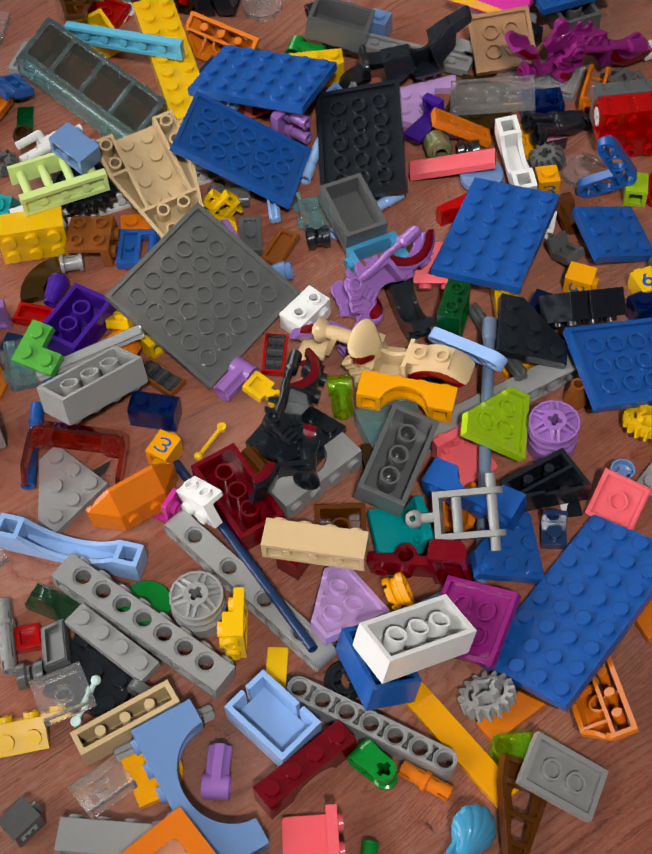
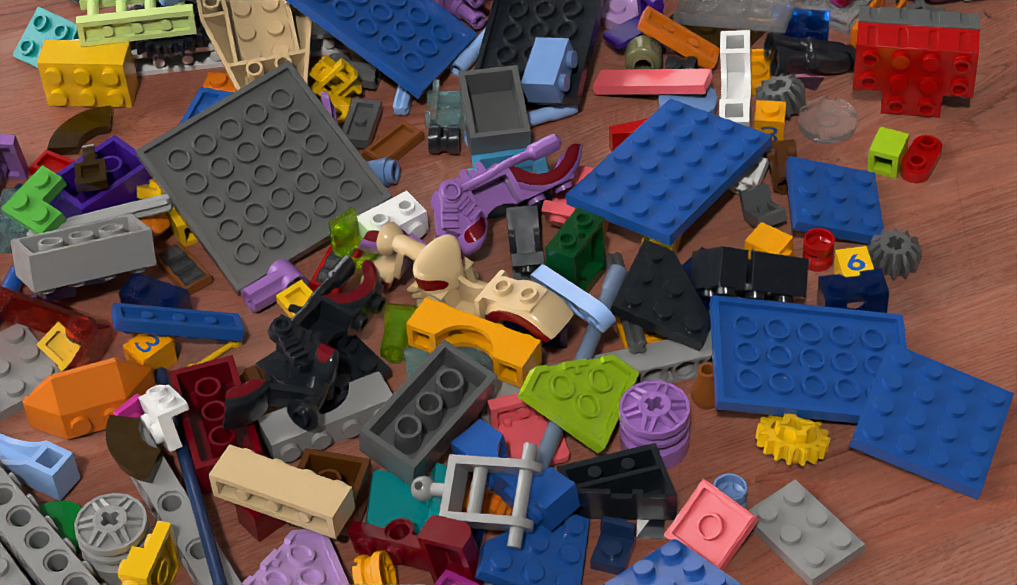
camera: 15 degrees right, 10 degrees down
dark purple cone [43,273,69,308] -> none
light grey bush [59,253,85,274] -> none
dark orange bracket [65,216,120,267] -> none
blue beam [577,136,637,198] -> none
none -> yellow bracket [36,321,88,371]
none -> dark brown plate [74,144,109,193]
none -> dark brown tile [105,415,163,483]
none -> blue plate [111,303,244,342]
none -> clear neon green bracket [328,207,379,270]
none -> medium blue brick [521,37,578,103]
none -> red wheel [802,228,835,272]

